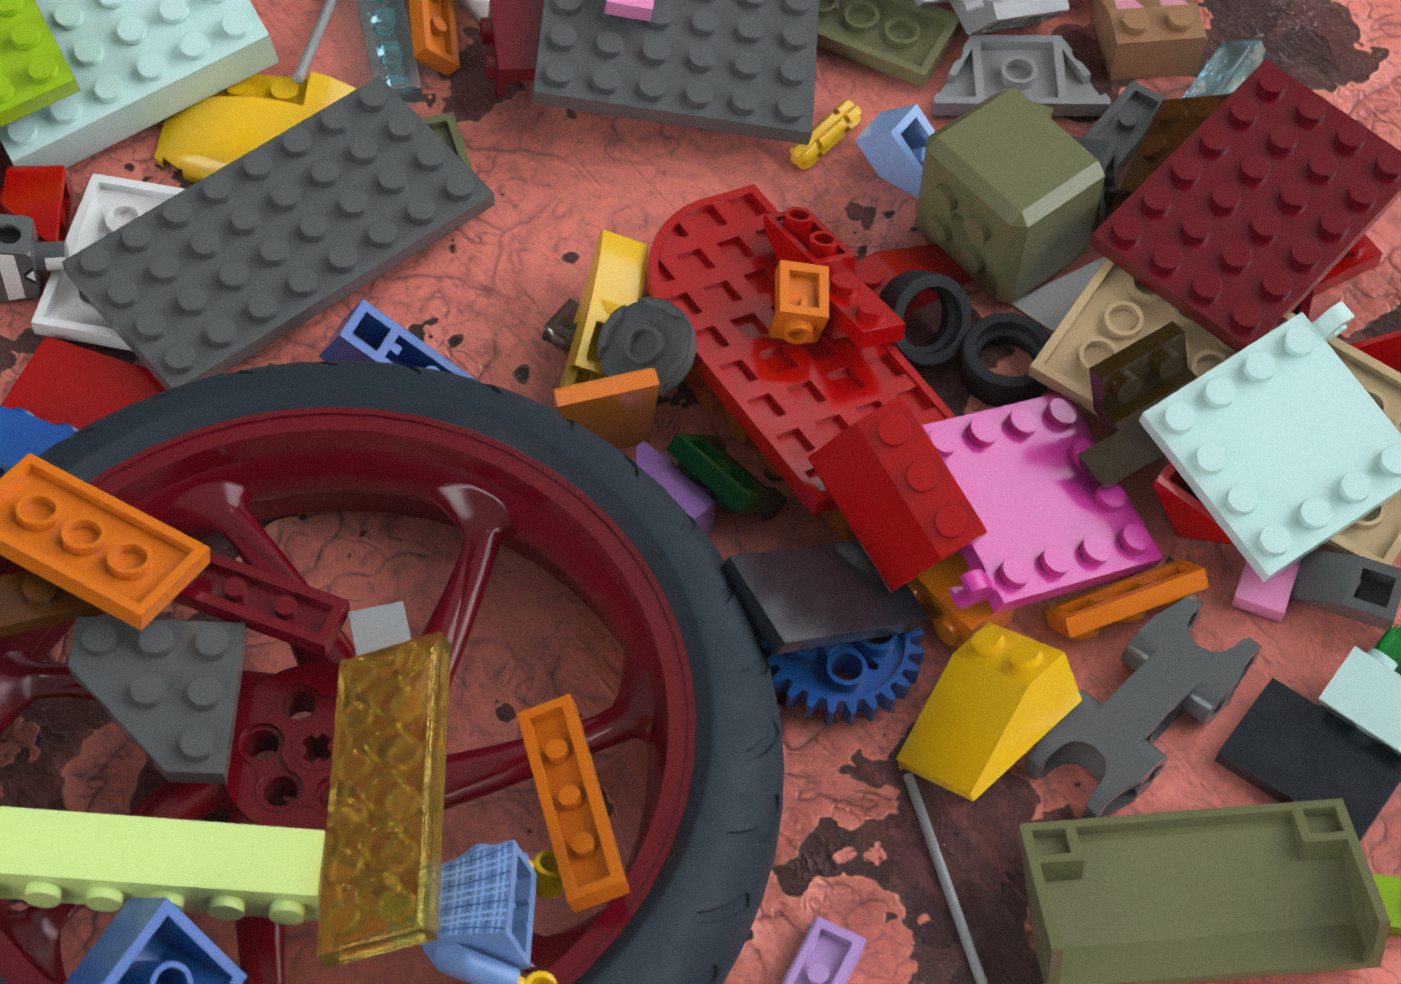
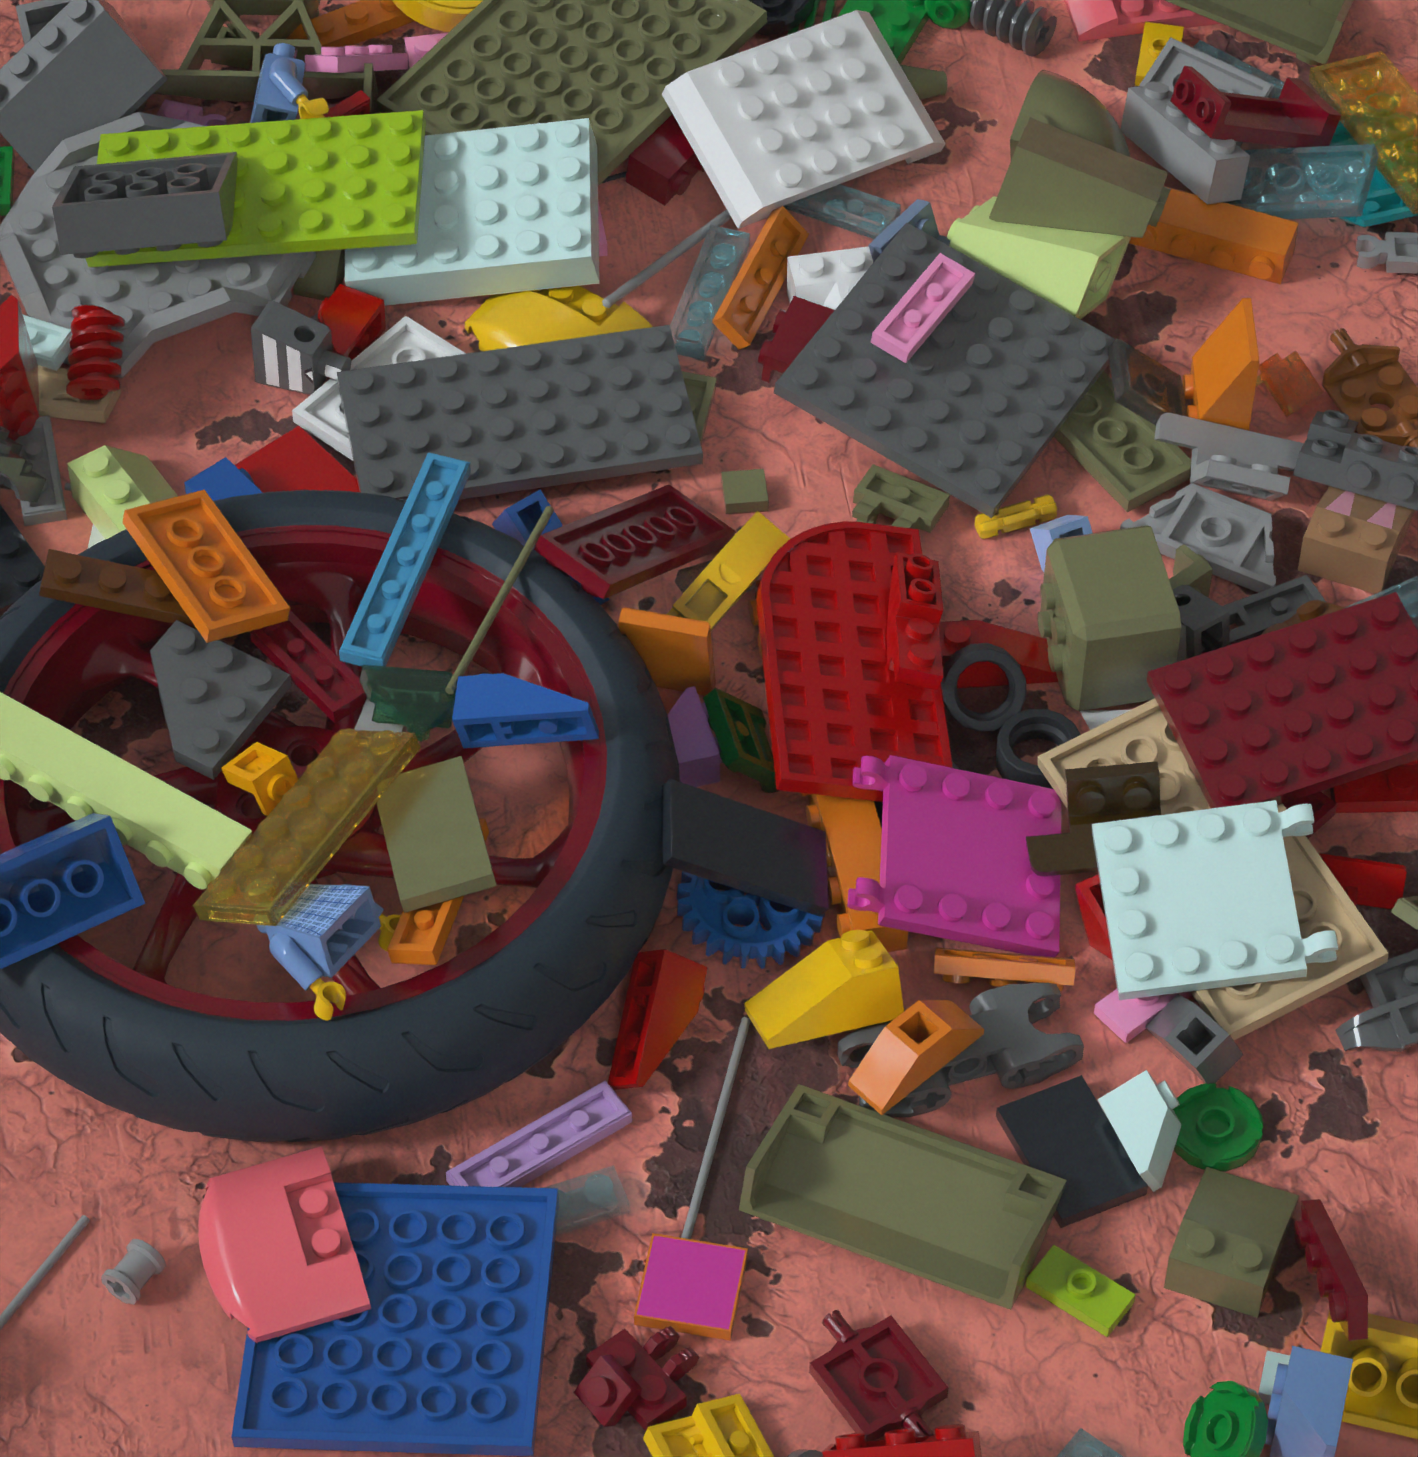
camera: 30 degrees right, 5 degrees down
dark grey tile [596,296,697,395] -> none
orange bracket [769,260,829,344] -> none
red slope [808,394,988,593] -> none
none -> light orange bracket [221,742,303,817]
none -> dark azure tile [339,452,471,672]
none -> clear green slope [359,665,457,742]
none -> olive tile [372,756,497,913]
none -> olive axle [445,506,554,694]
none -> blue slope [452,673,599,748]
none -> dark red plate [533,484,736,599]
none -> red slope [608,949,708,1090]
none -> olive tile [721,469,769,514]
none -> orange slope [848,1000,984,1115]
none -> olive plate [852,464,950,533]

